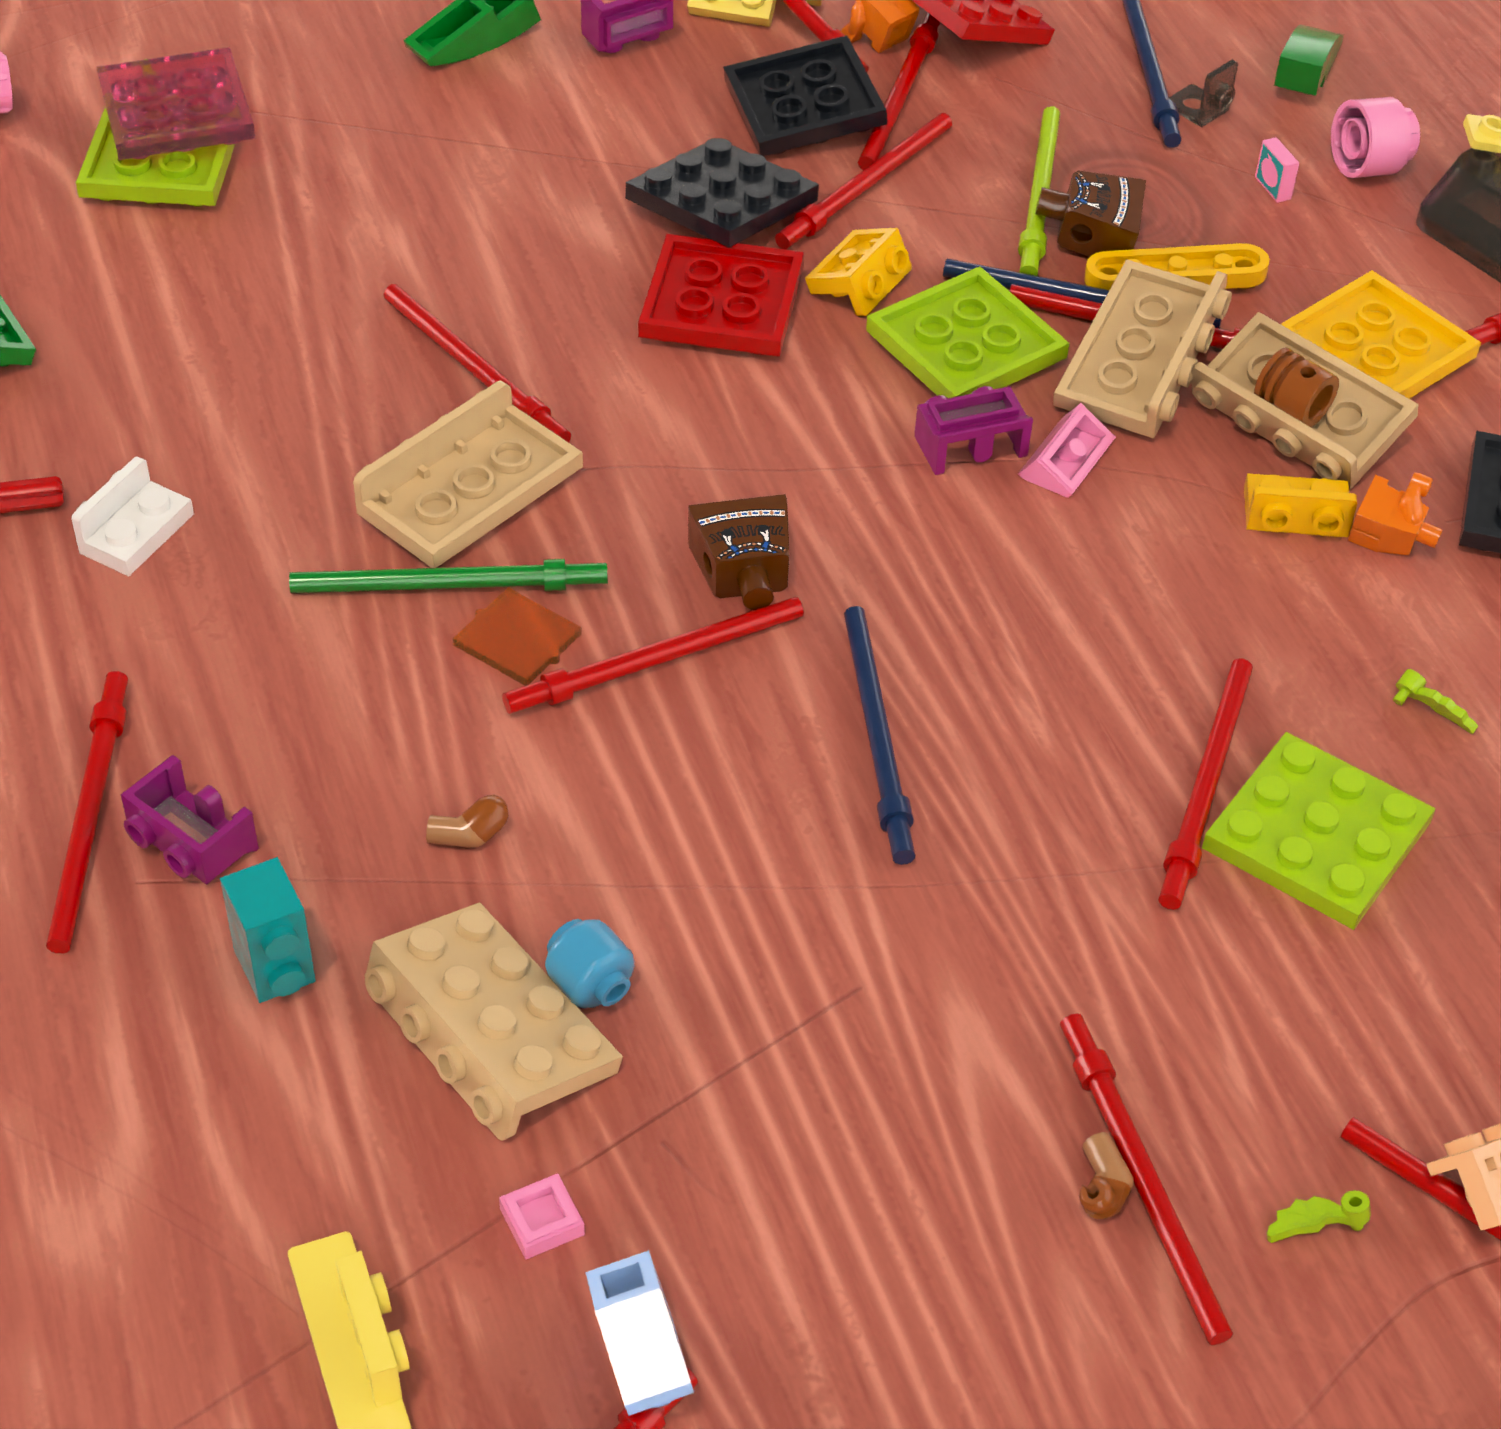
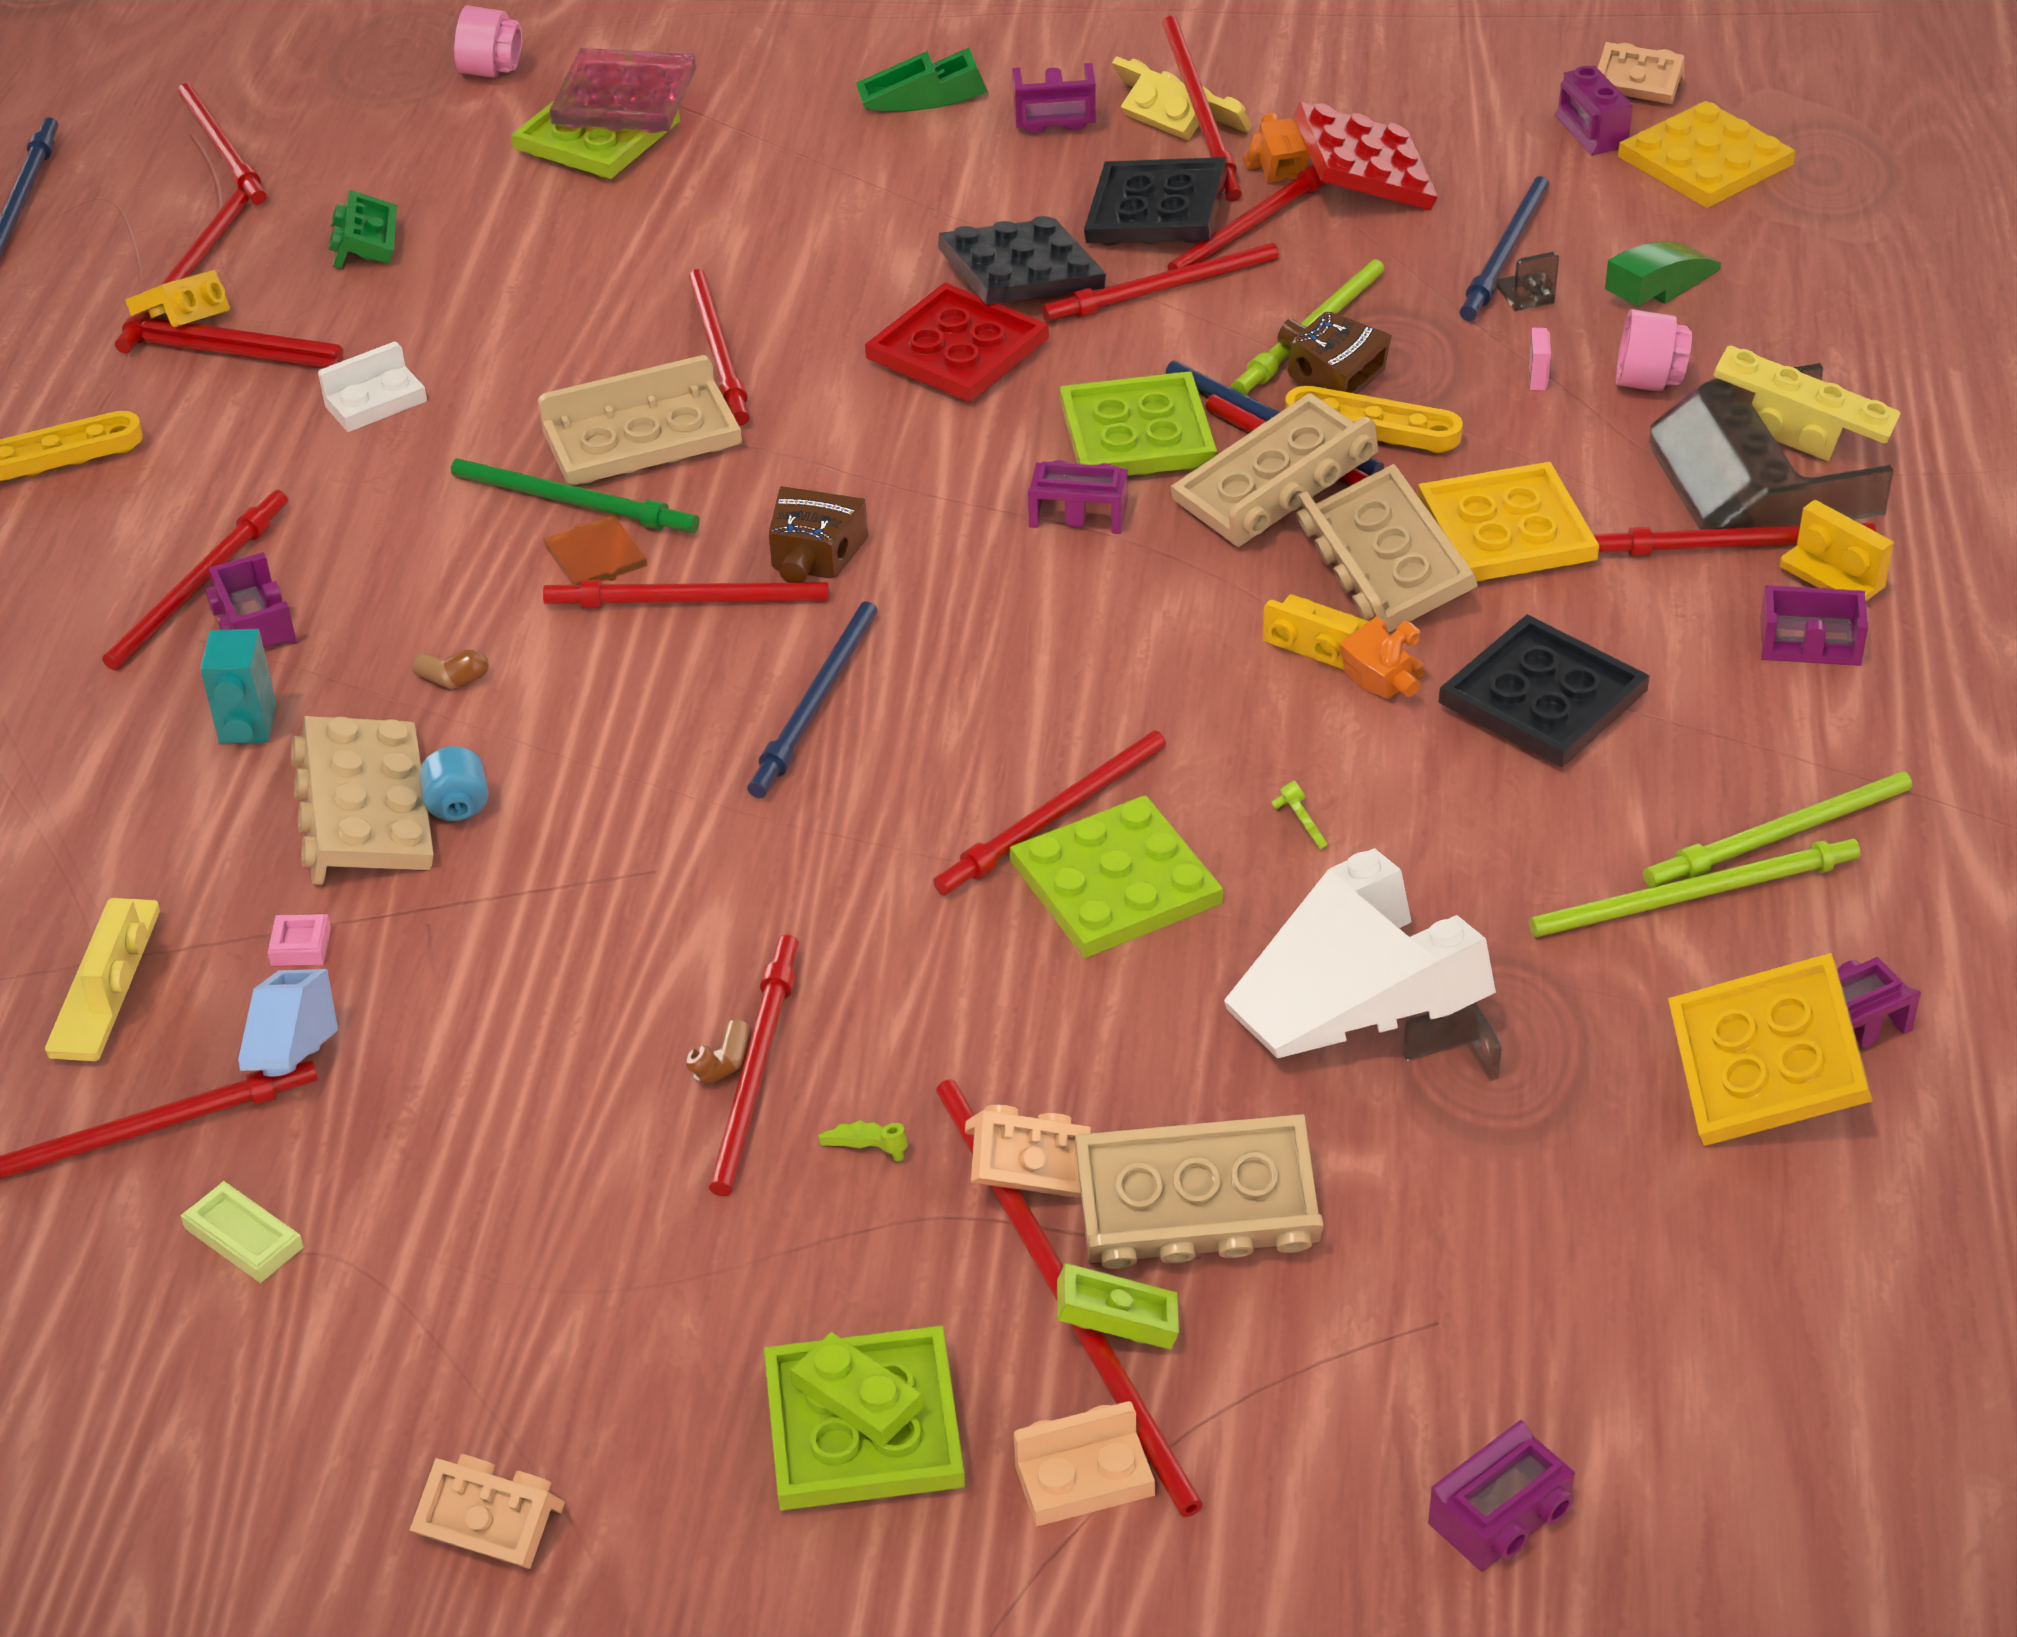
camera: 30 degrees right, 5 degrees down
yellow bracket [805,228,912,316] -> none
bright pink slope [1018,403,1116,498] -> none
dark orange piece [1254,348,1339,427] -> none

